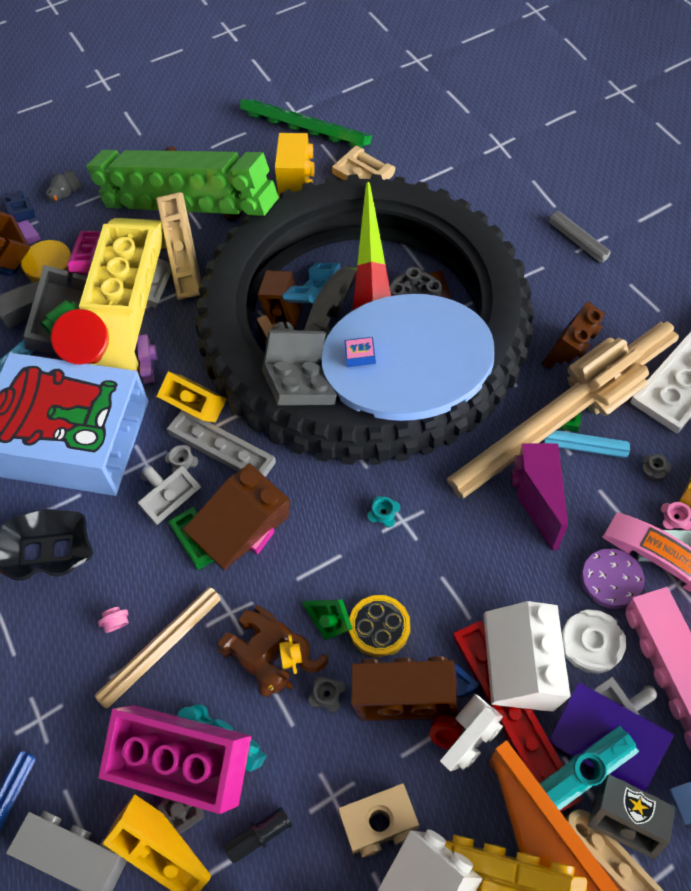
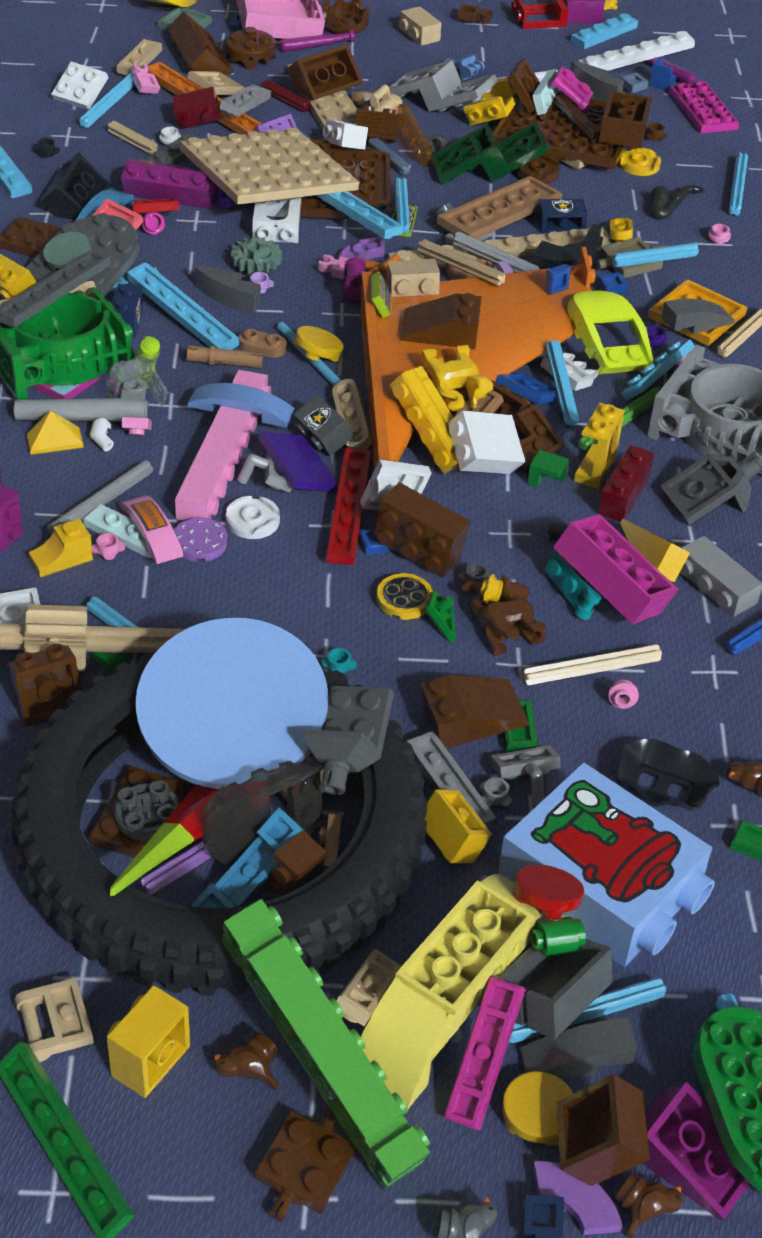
camera: 155 degrees left, 15 degrees down
tan brick [338,783,419,858] -> none
tile [344,337,376,367] -> none
white slope [483,601,570,712] -> none
magenta slope [511,443,568,550] -> none
teal piece [539,726,639,810] -> none
dark grey plate [642,454,671,481] -> none

